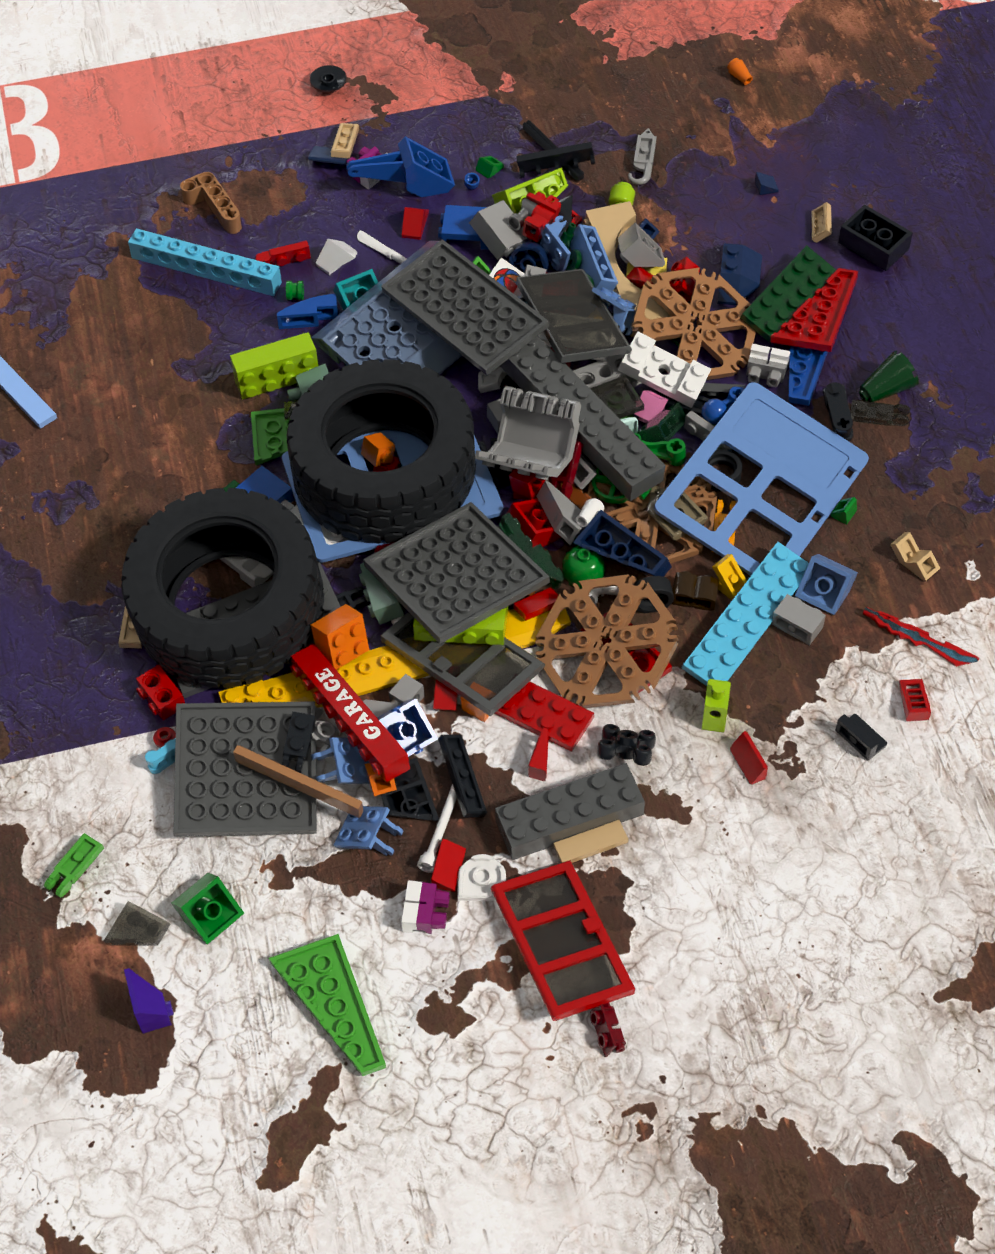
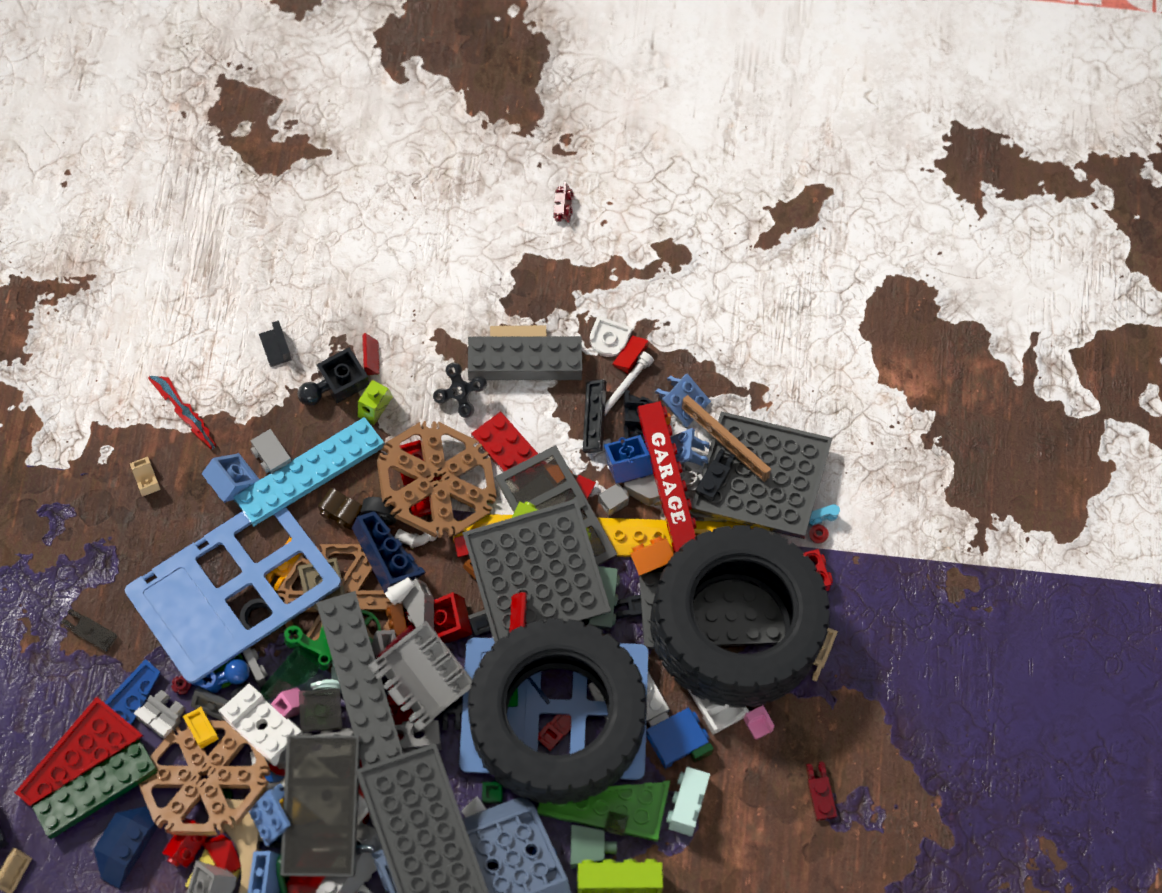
camera: 165 degrees left, 10 degrees up
bright green hinge [44,833,104,898] -> none
clear smoke wing [103,901,171,946] -> none
dark purple slope [124,968,174,1033] -> none
green slope [171,873,244,945] -> none
bright green wing [269,934,386,1076] -> none
orange brick [361,432,395,467] -> none
magenta hips [401,880,450,934] -> none
door [490,860,635,1021] -> none
clear green slope [499,512,564,589] -> none
red slope [528,727,549,781] -> none
green cylinder [562,546,605,589] -> none
yellow slope [712,554,747,600] -> none
black piece [823,382,853,441] -> none
green slope [830,497,857,525] -> none
dark green cone [859,350,919,403] -> none
red slope [899,679,931,721] -> none
none -> yellow tile [183,707,219,749]
none -> black brick [297,347,369,406]
none -> red slope [509,592,527,632]
none -> light aqua wedge [666,767,710,836]
none -> dark red hinge [806,762,837,821]

